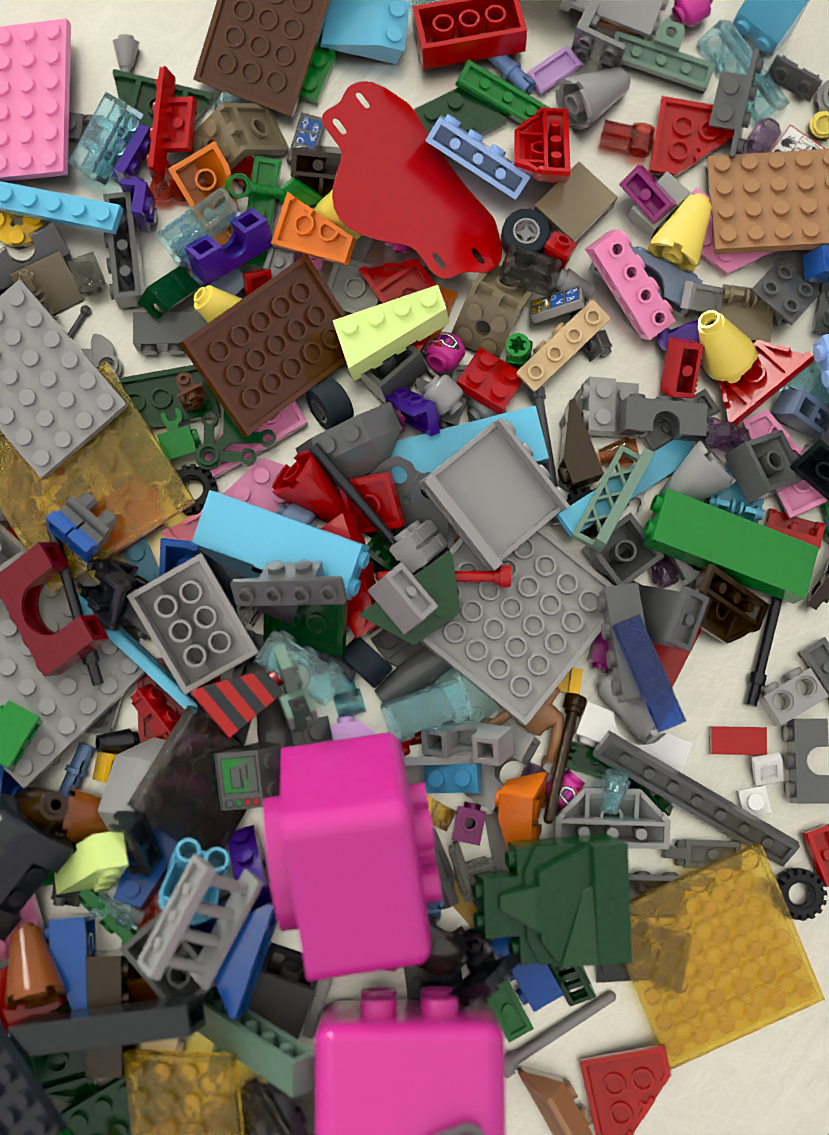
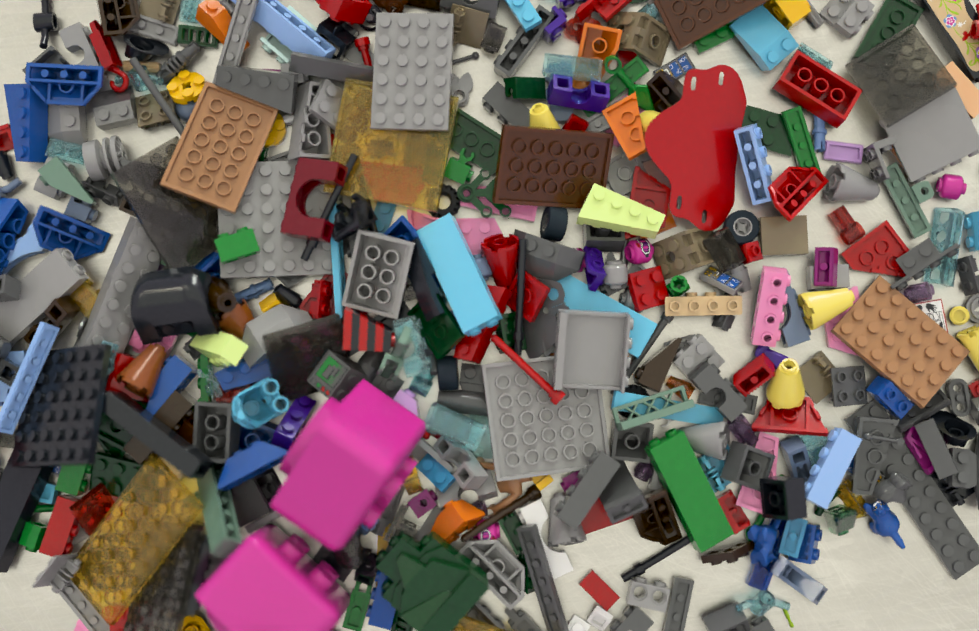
camera: 50 degrees right, 5 degrees up
hips [46,492,117,563] -> none
black hinge [109,811,163,877] -> none
light grey fence [137,854,263,991] -> none
reddish brown hinge [176,372,209,411] -> none
dark grey bracket [231,560,347,606] -> none
dark green wing [360,551,461,645] -> none
light grey panel [367,562,438,634] -> none
light grey brick [390,519,448,574] -> none
black plate [448,952,520,1008] -> none
clear light blue cone [601,769,631,814] -> none
clear blue tile [612,614,687,733] -> none
light grey tile [680,281,724,313] -> none

